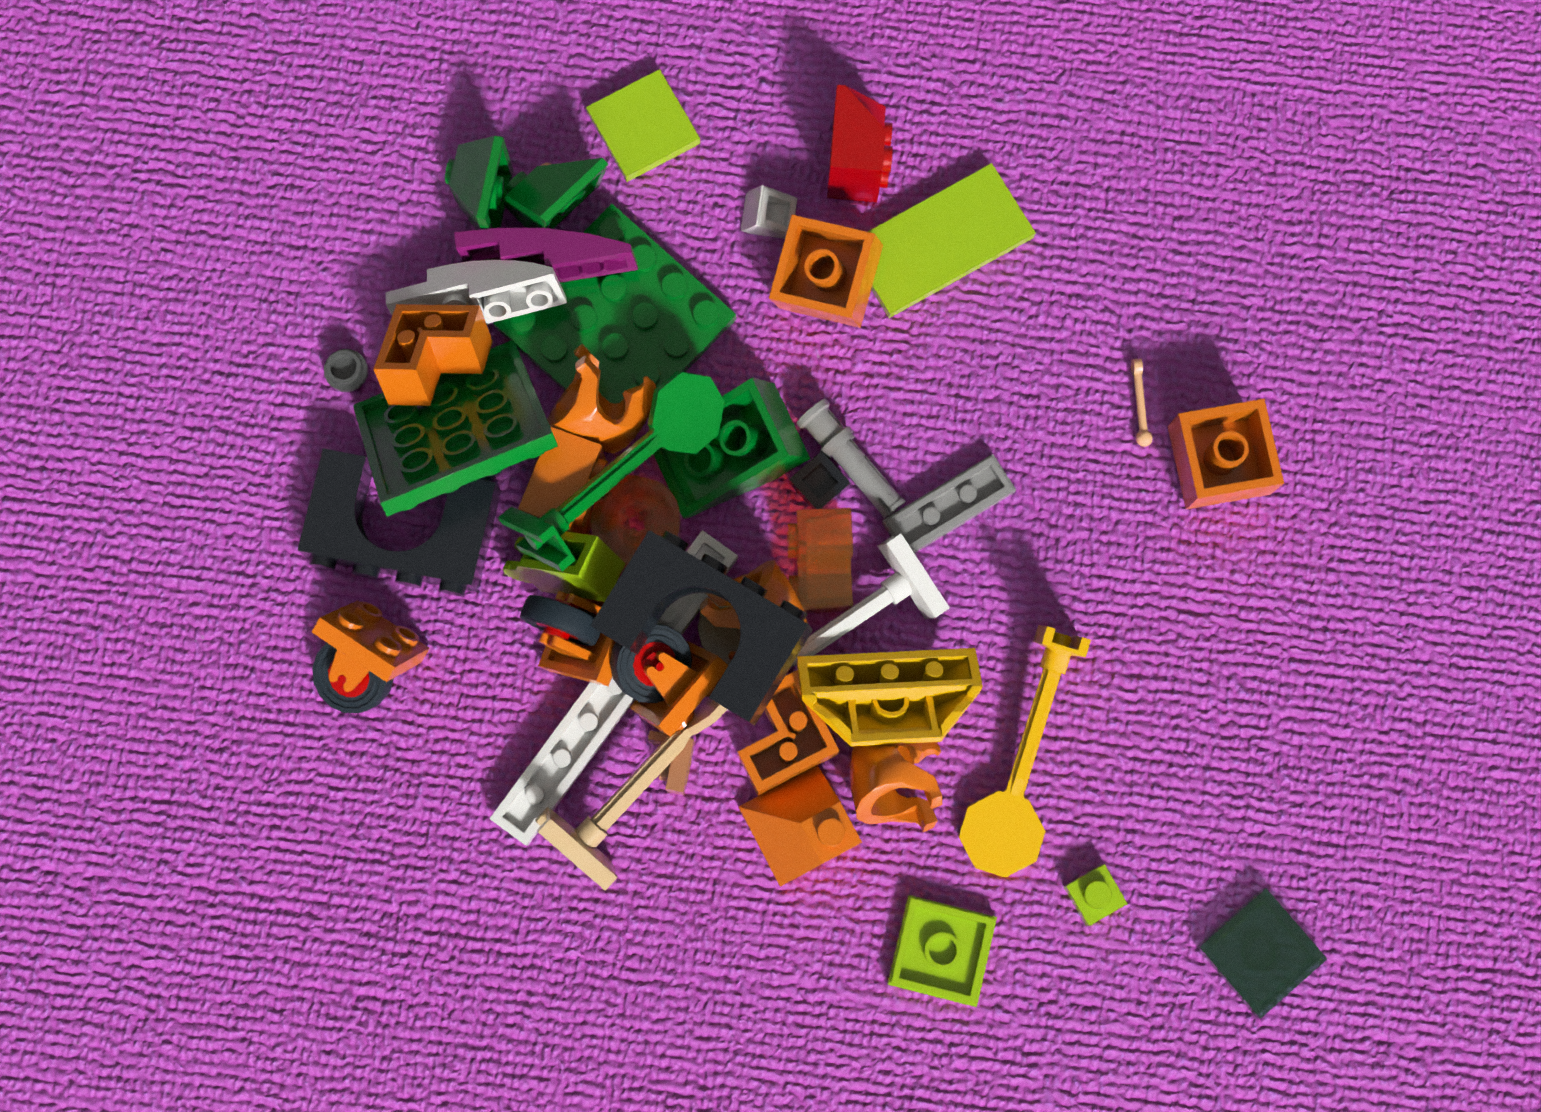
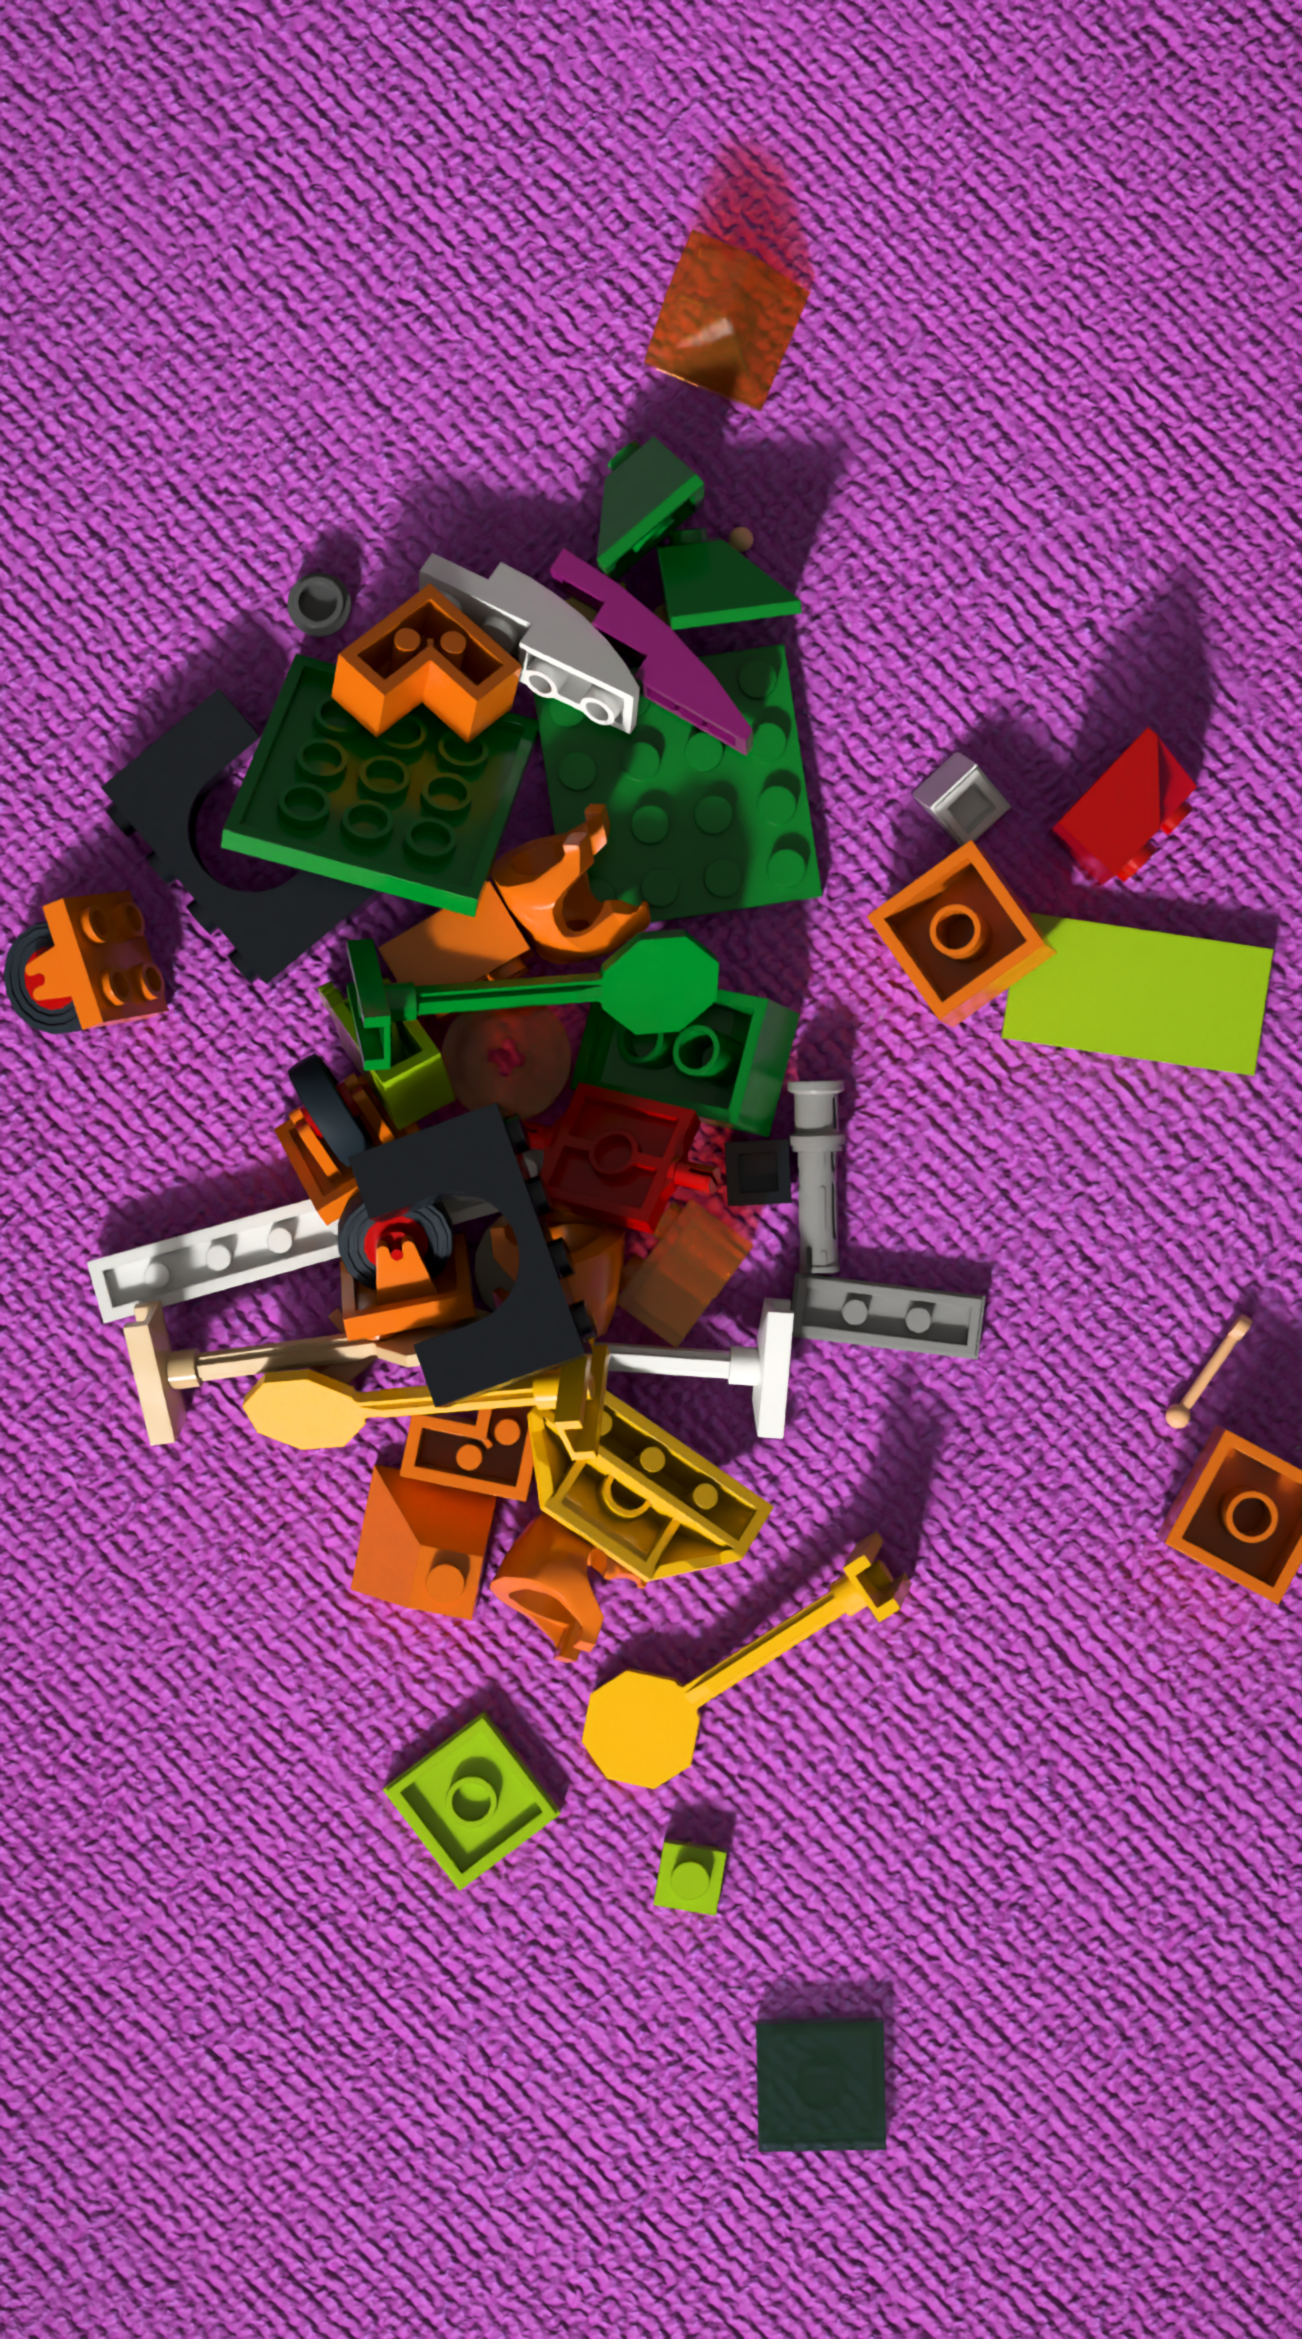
camera: 40 degrees right, 10 degrees up
lime tile [586,69,701,182] -> none
none -> yellow piece [242,1314,610,1461]
none -> red plate [522,1082,721,1234]
none -> clear orange slope [644,229,810,412]

